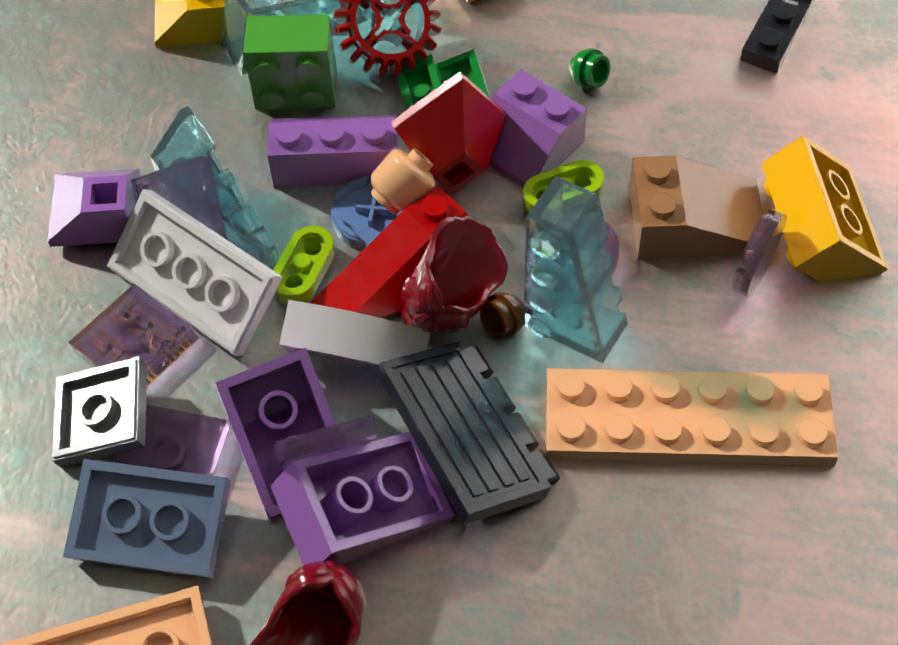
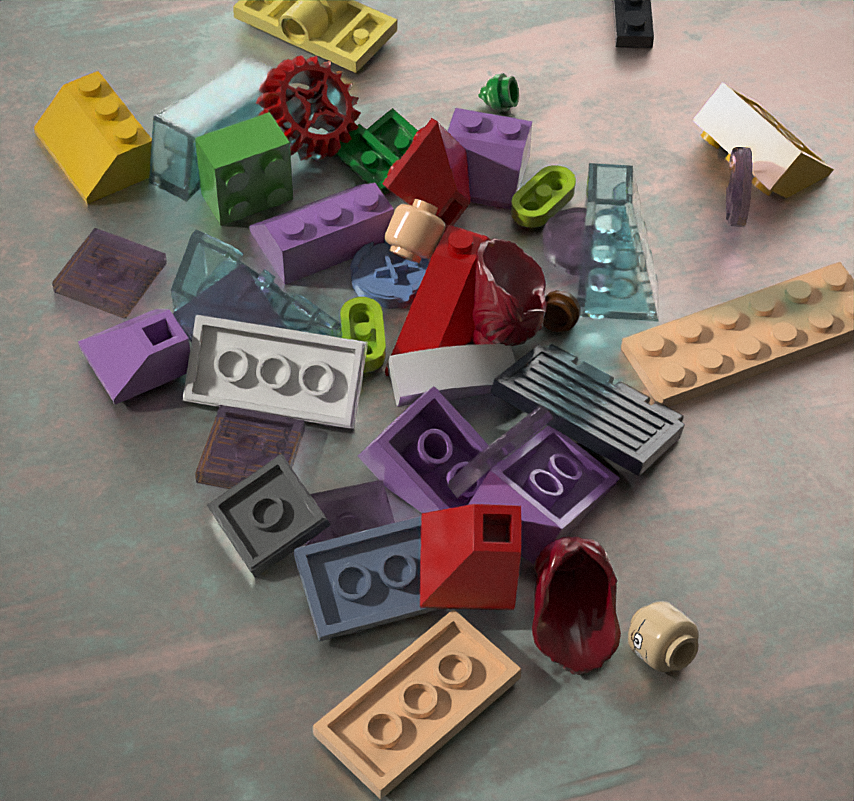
camera: 30 degrees left, 5 degrees down
medium nougat slope [629,155,770,259] -> none
none -> tile [52,228,167,319]
none -> red slope [420,504,521,611]

